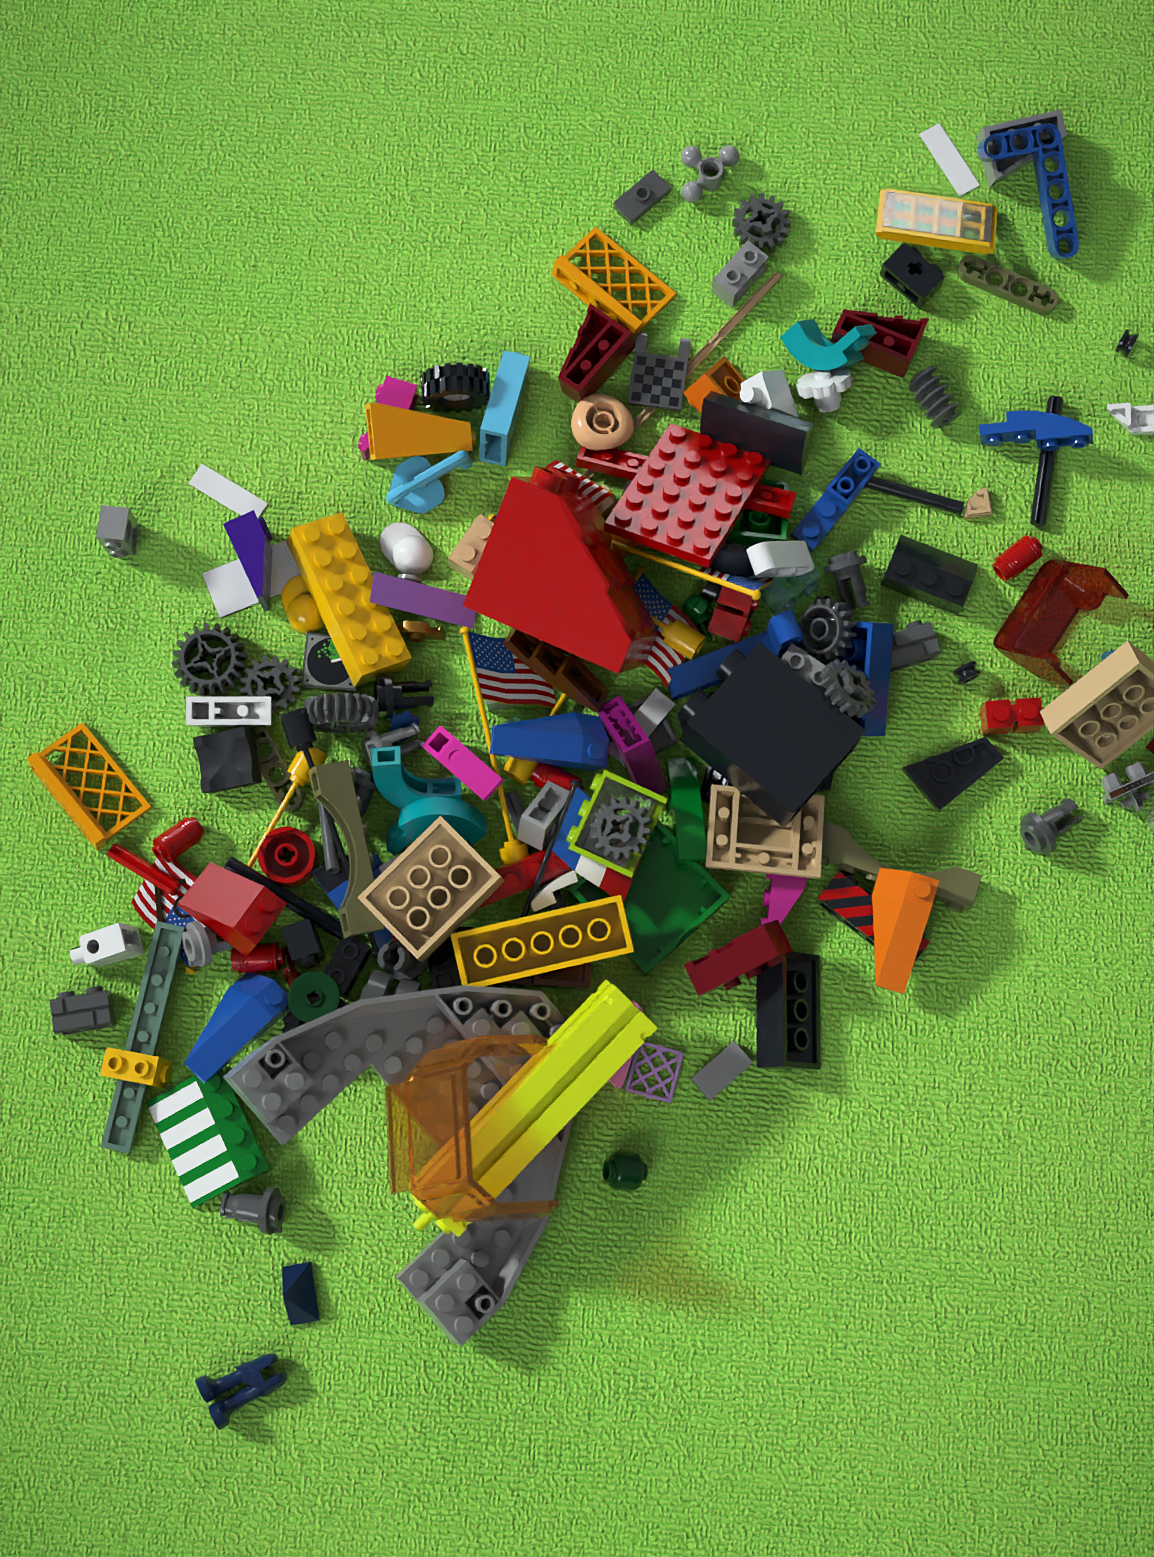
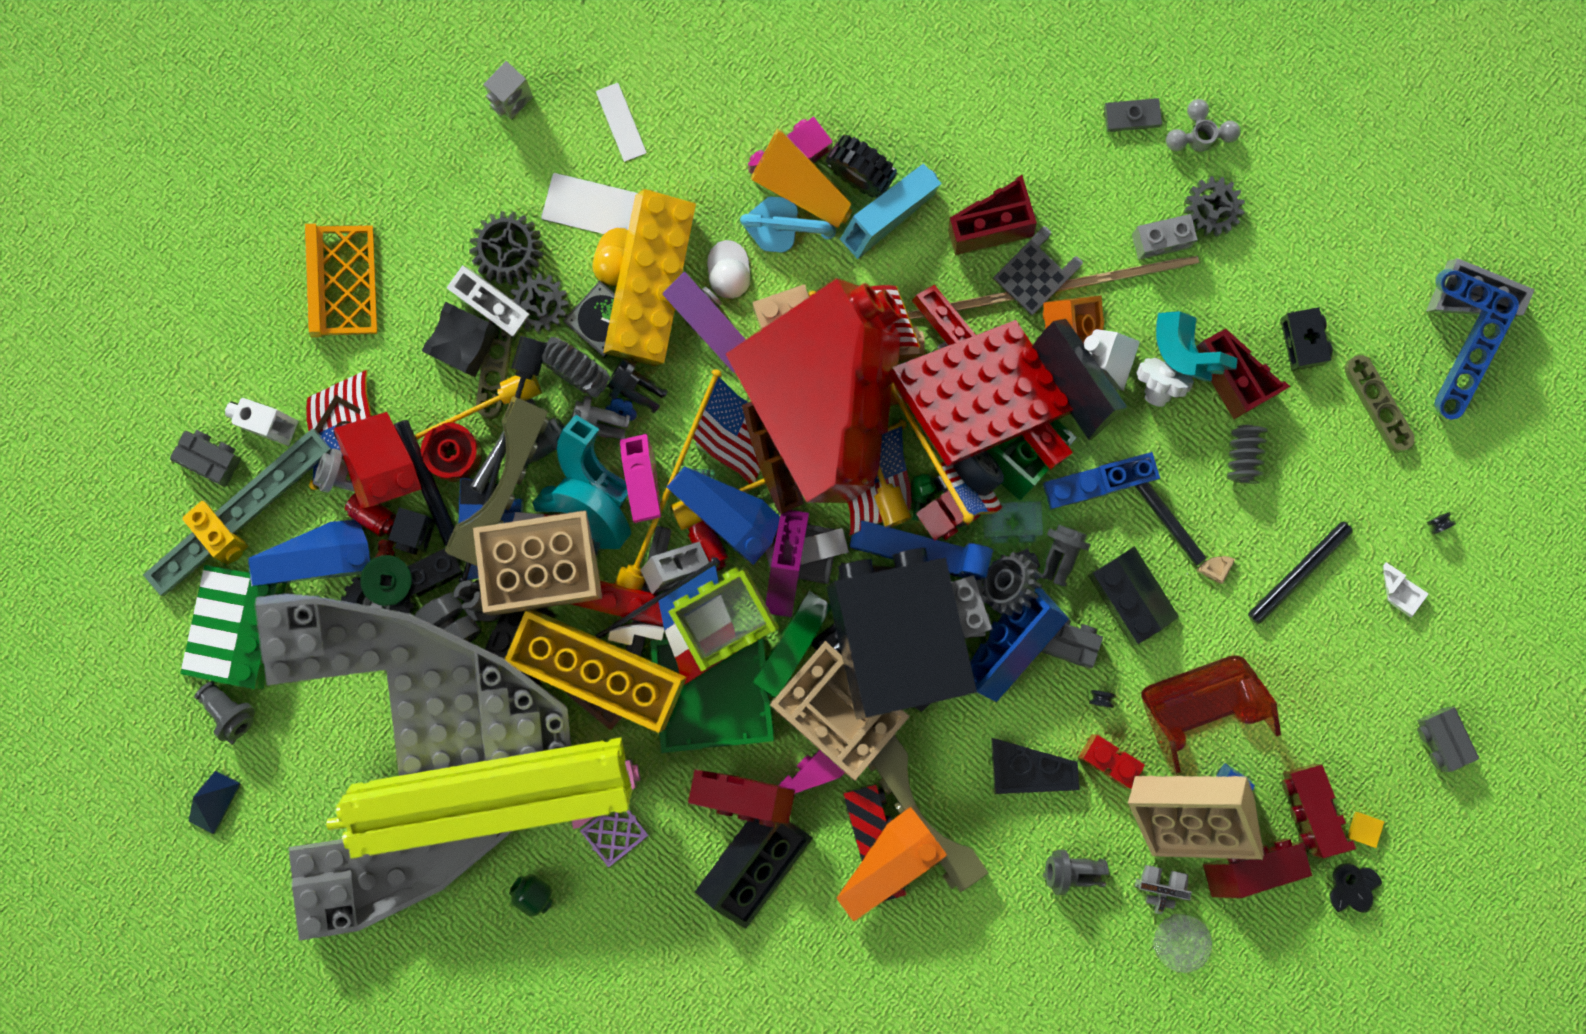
camera: 30 degrees right, 5 degrees up
red axle [108,843,181,896] -> none
red head [152,817,204,863] -> none
dark blue piece [195,1353,288,1430] -> none
dark purple slope [223,510,274,612] -> none
clear orange piece [385,1034,559,1222] -> none
pearl gold plate [396,621,445,643] -> none
light orange fence [551,226,676,341] -> none
light nougat hat [571,393,634,450] -> none
dark grey gear [590,797,654,861] -> none
light grey tile [691,1041,753,1101] -> none
white beam [746,541,815,578] -> none
dark grey gear [820,659,876,718] -> none
clear piece [875,188,997,255] -> none
white sticker [919,123,980,196] -> none
blue slope [979,411,1093,451] -> none
red head [992,535,1043,582] -> none

